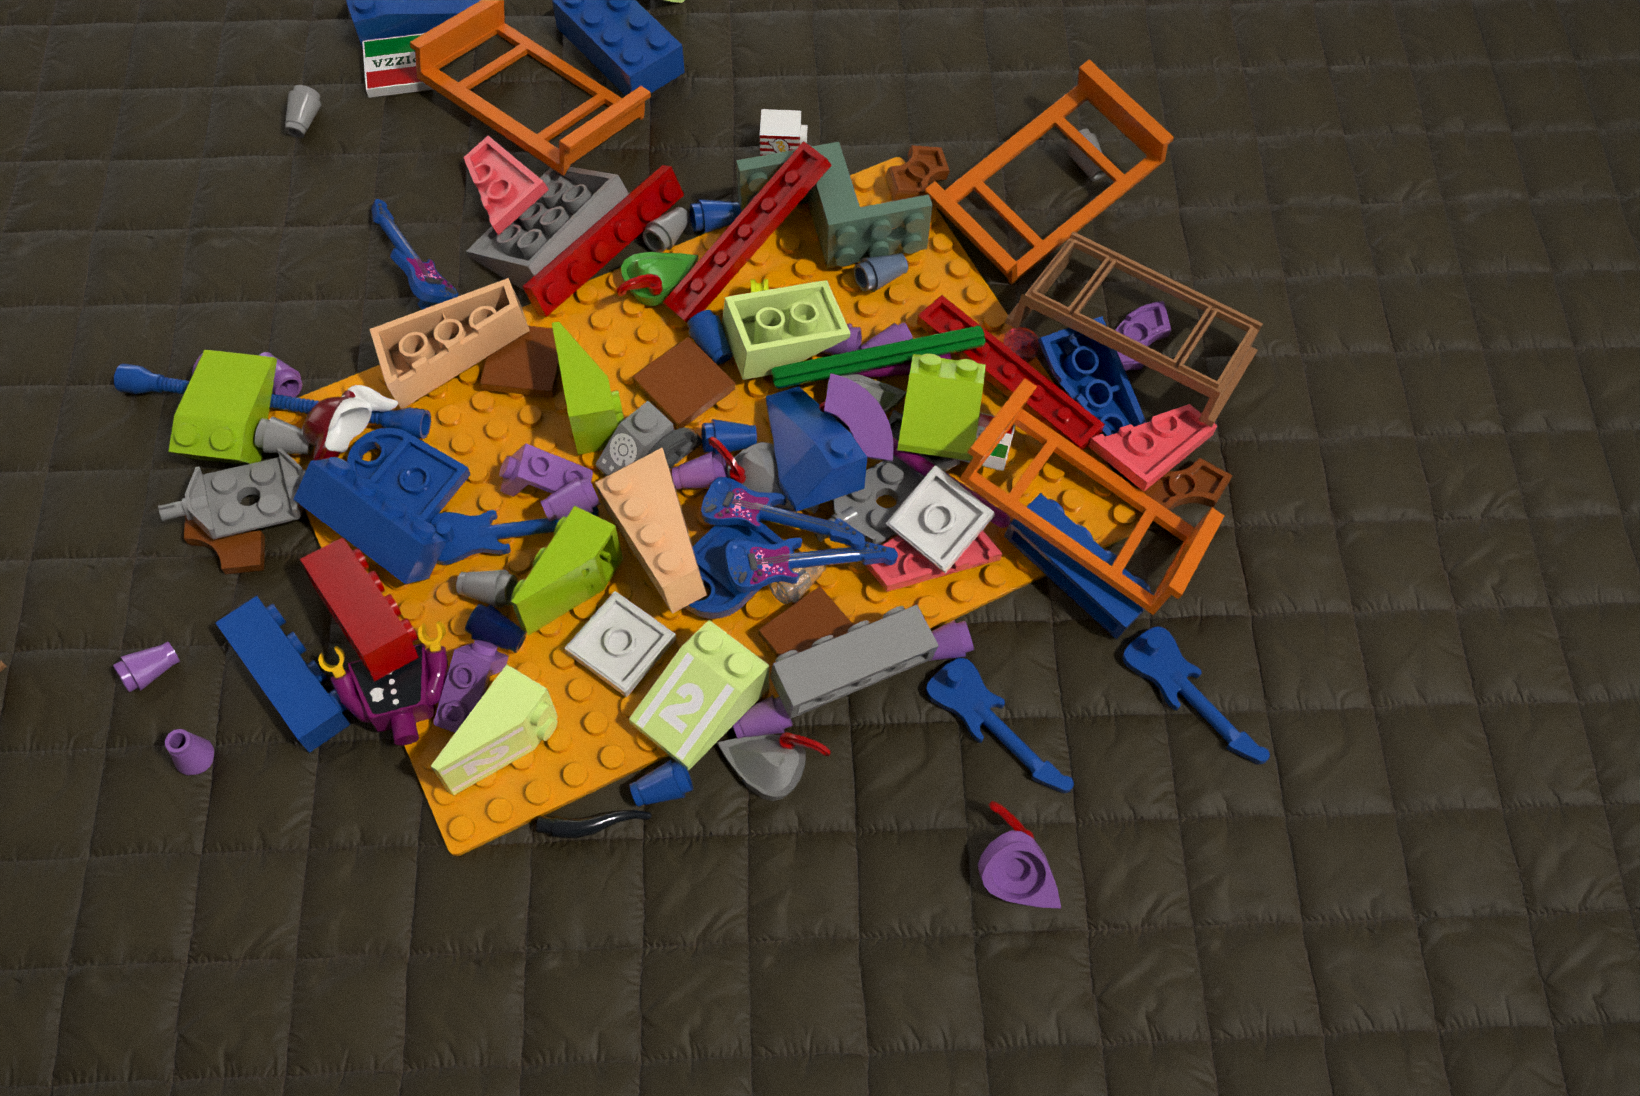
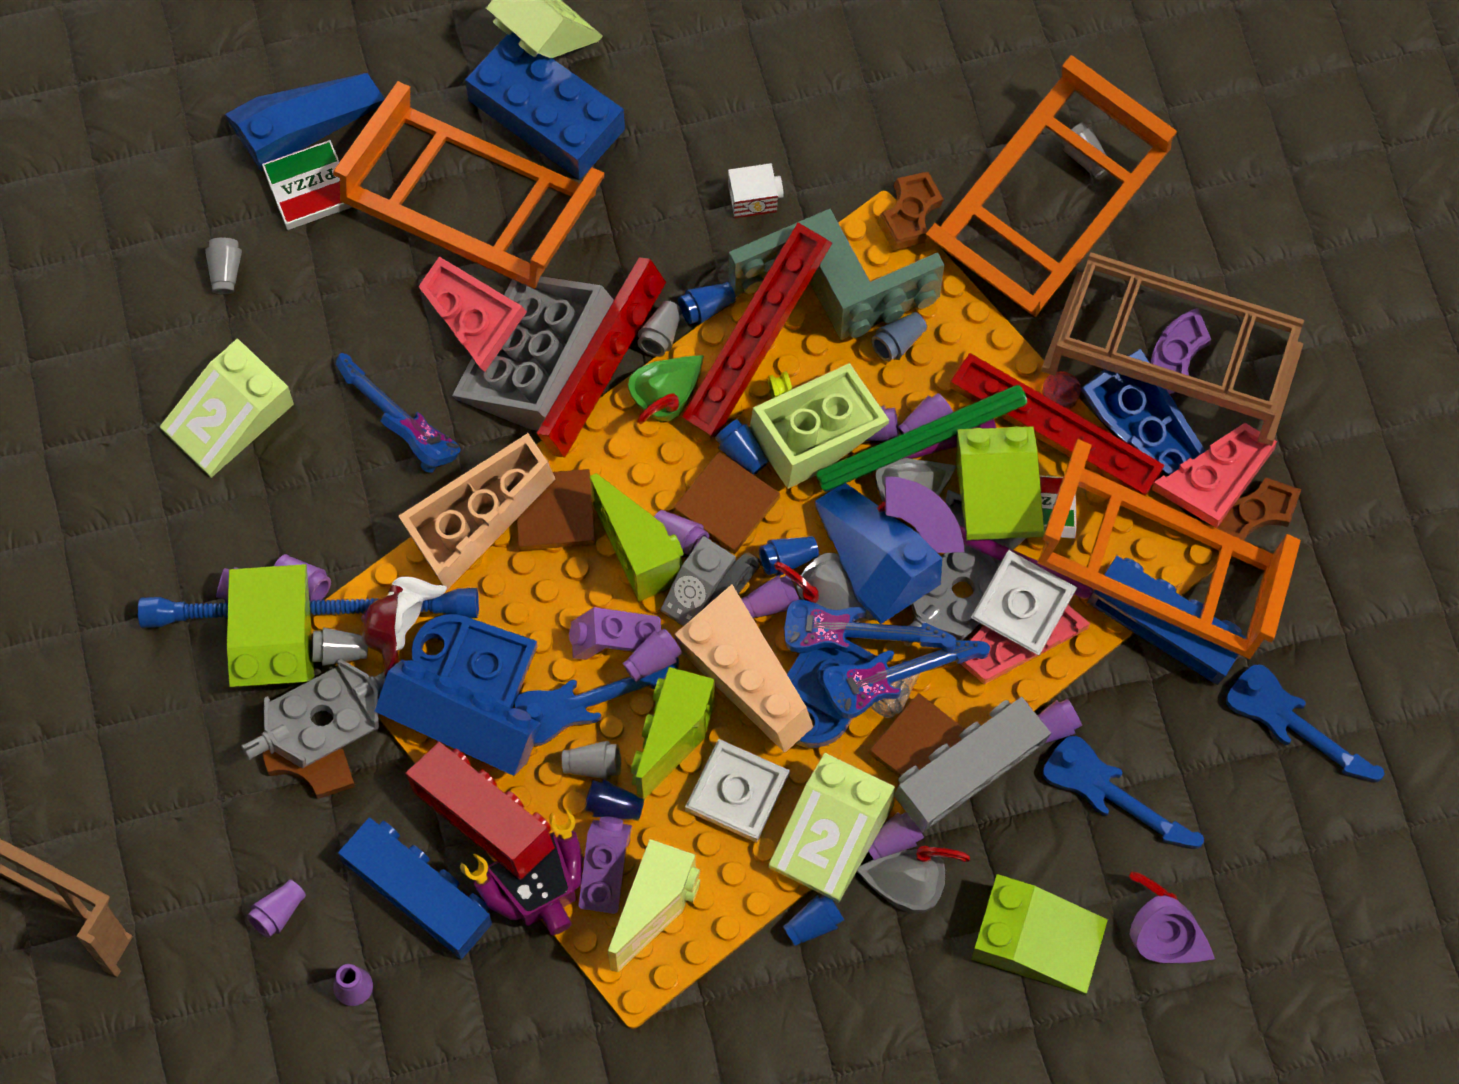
camera: 10 degrees left, 5 degrees up
black animal [536,810,652,838] -> none
none -> yellowish green slope [160,338,294,478]
none -> medium lavender cone [654,510,709,557]
none -> lime slope [971,874,1108,995]

